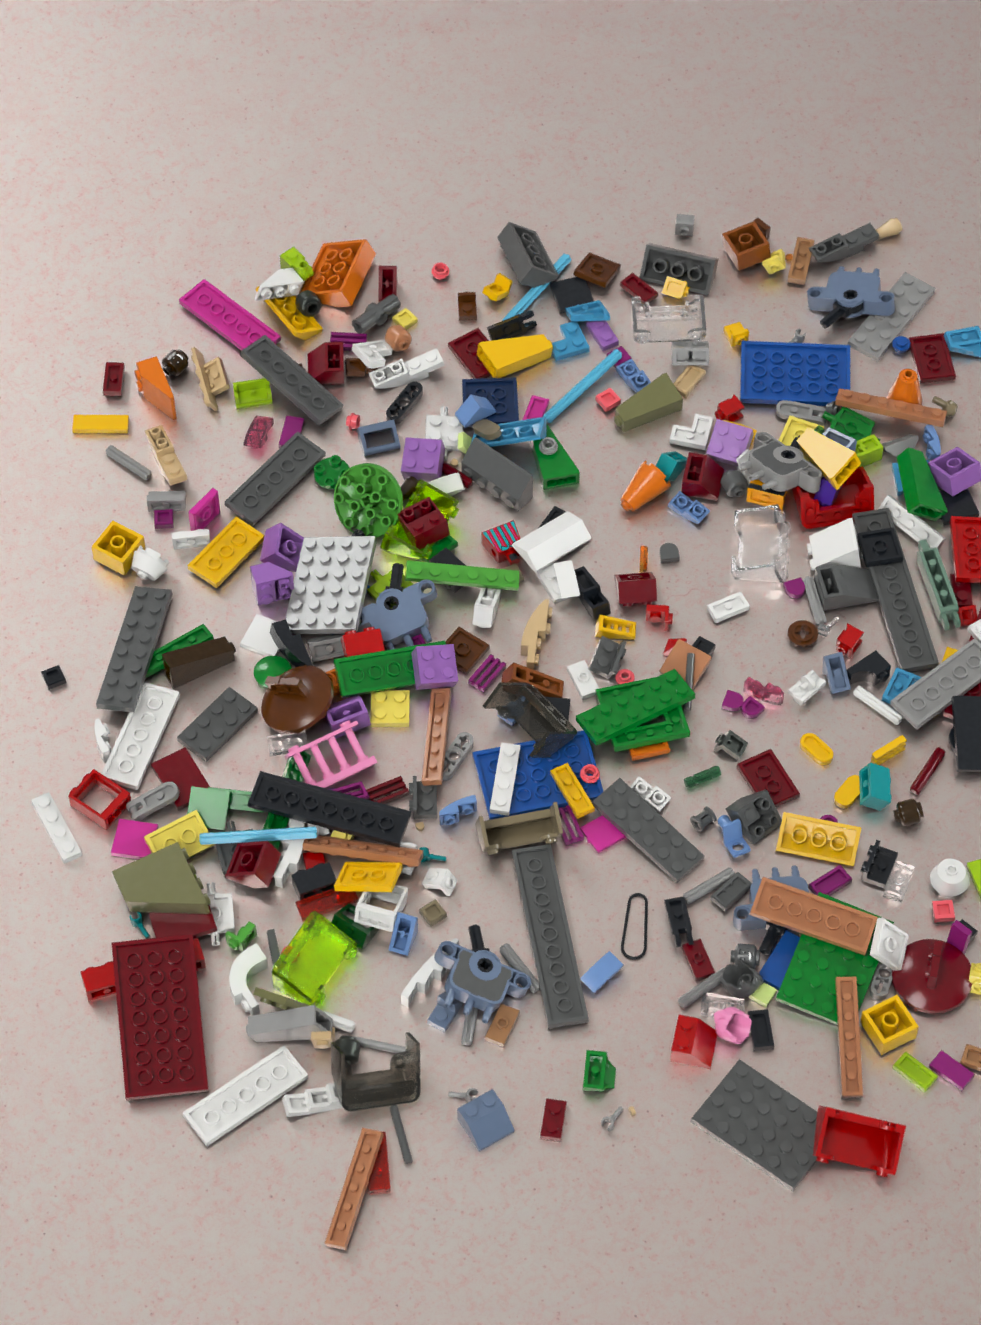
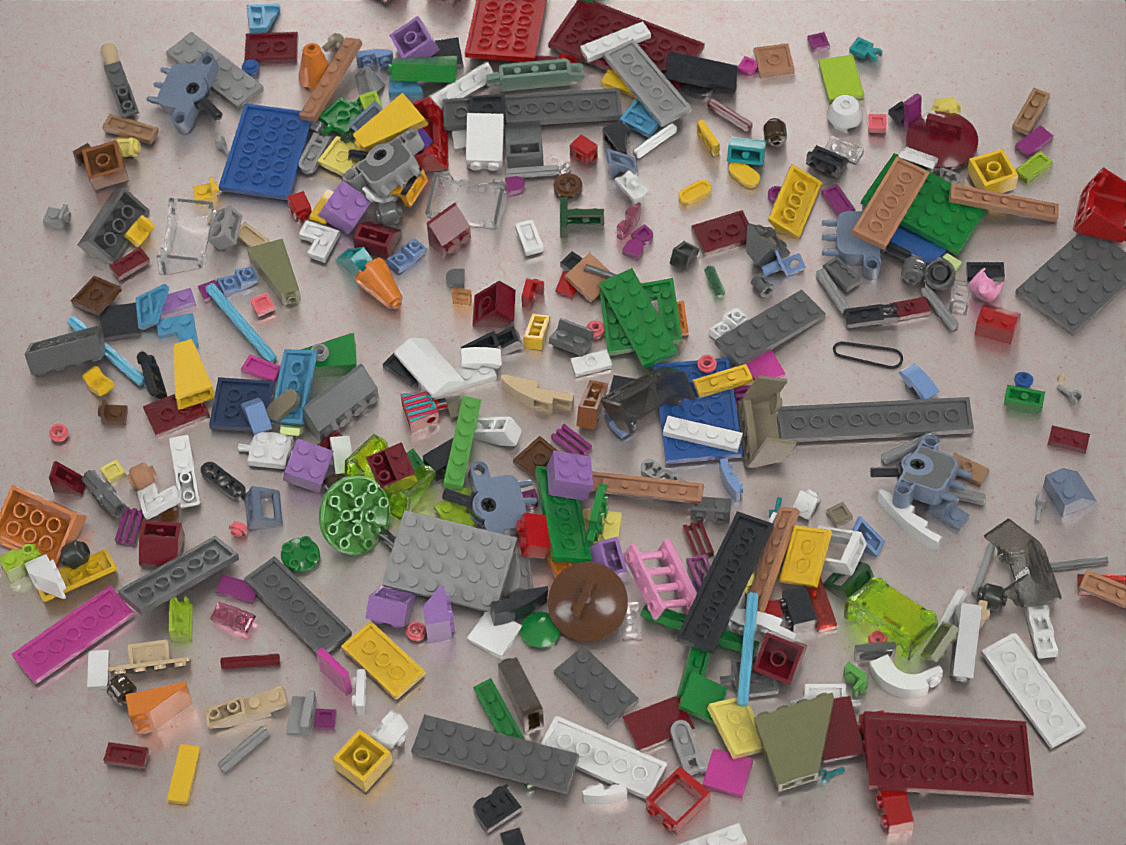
camera: 80 degrees left, 0 degrees up
none -> white tile [87,650,110,691]
none -> dark red axle [220,653,280,669]
none -> slope [427,202,471,257]
none -> black bracket [473,784,522,833]
none -> dark green bracket [560,197,604,238]
none -> green plate [585,484,609,545]
none -> blue plate [1014,372,1034,388]

